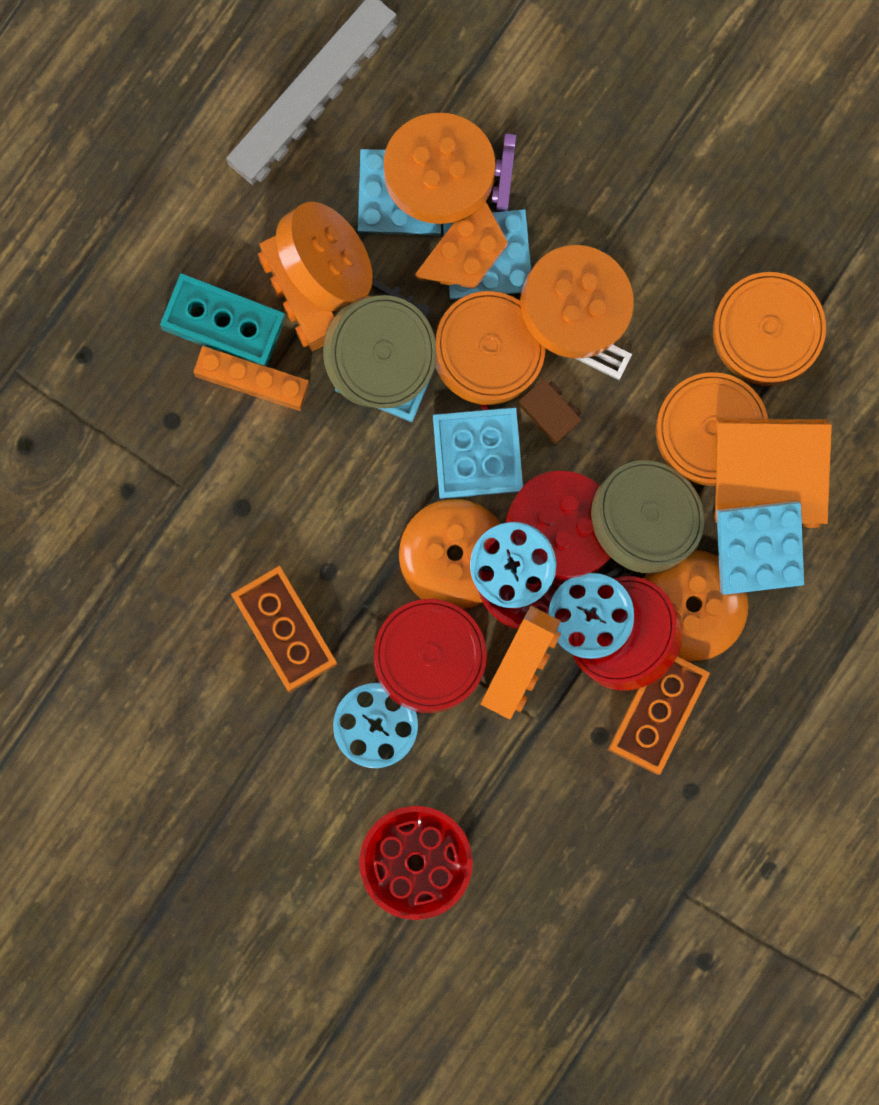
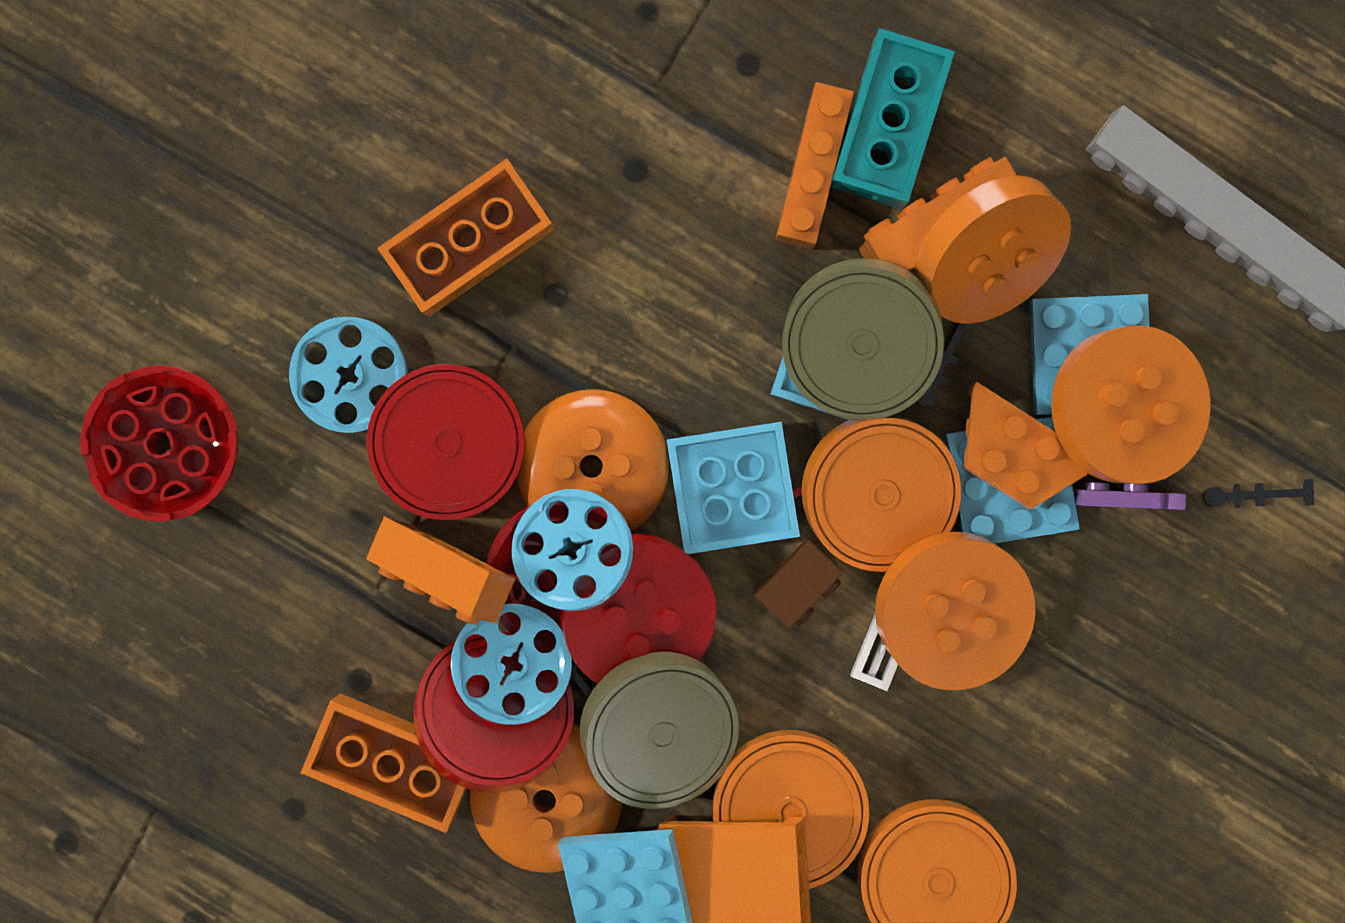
camera: 90 degrees right, 5 degrees up
none -> black piece [1203,479,1314,508]

